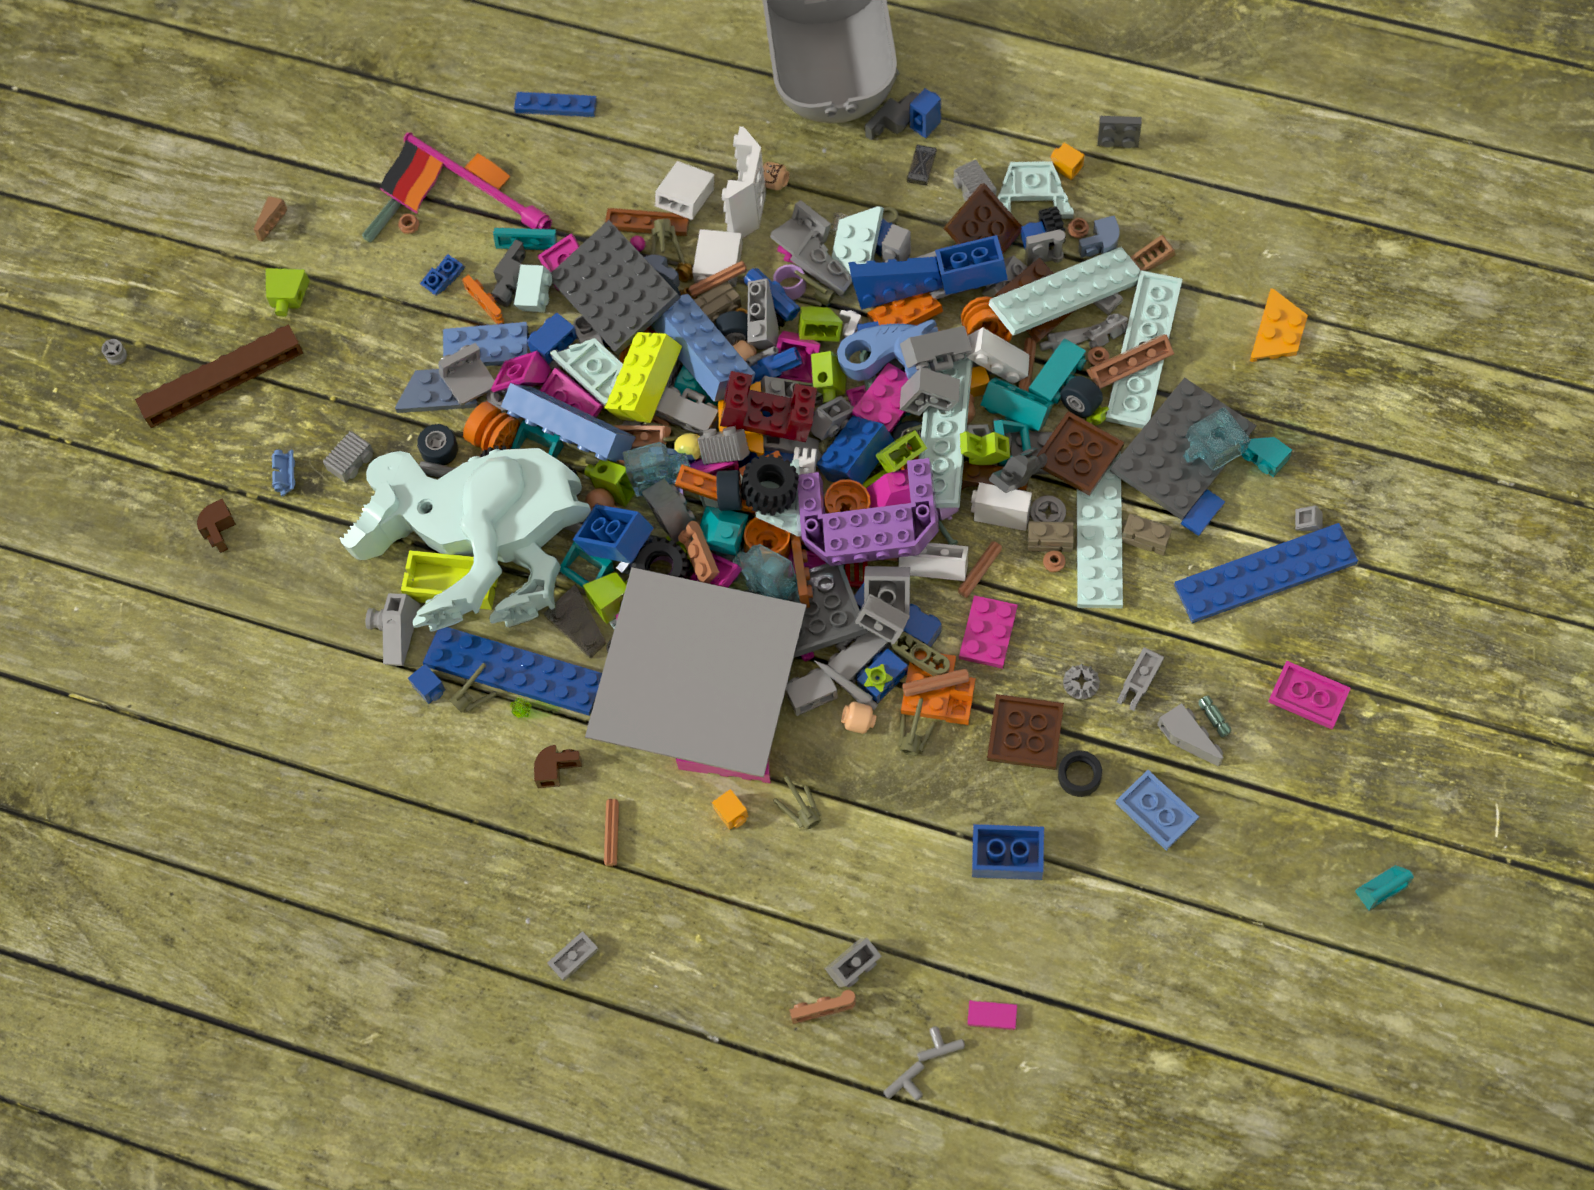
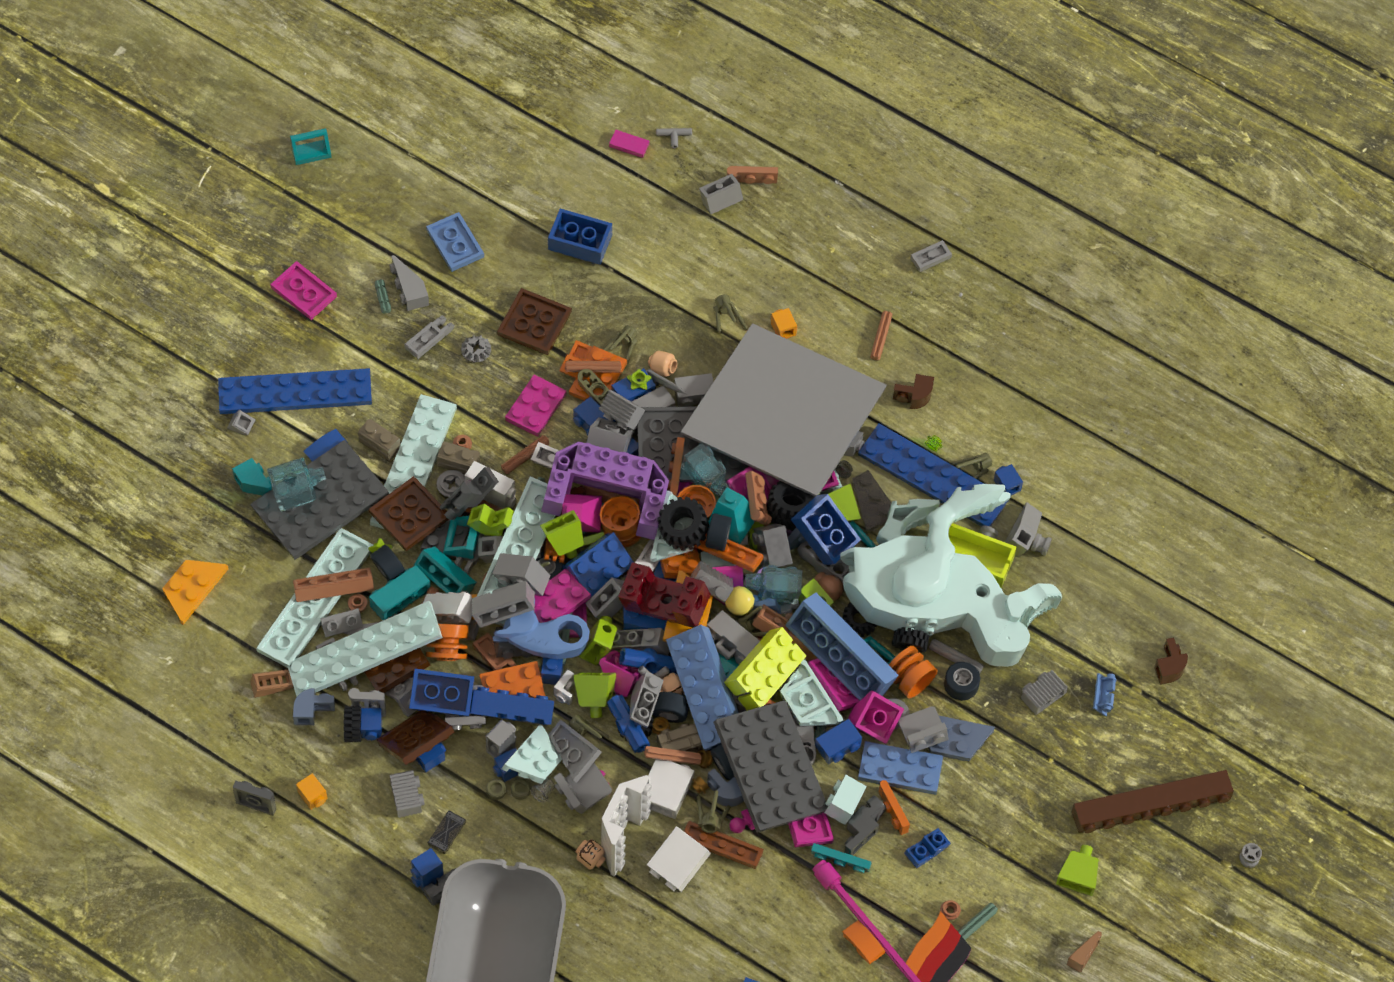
camera: 175 degrees left, 5 degrees down
lavender piece [773,264,806,300] -> none
light grey piece [883,1061,924,1100] -> none
light aqua wing [998,161,1074,219] -> none
black tyre [1058,750,1102,797] -> none
nougat plate [1068,218,1089,238] -> none

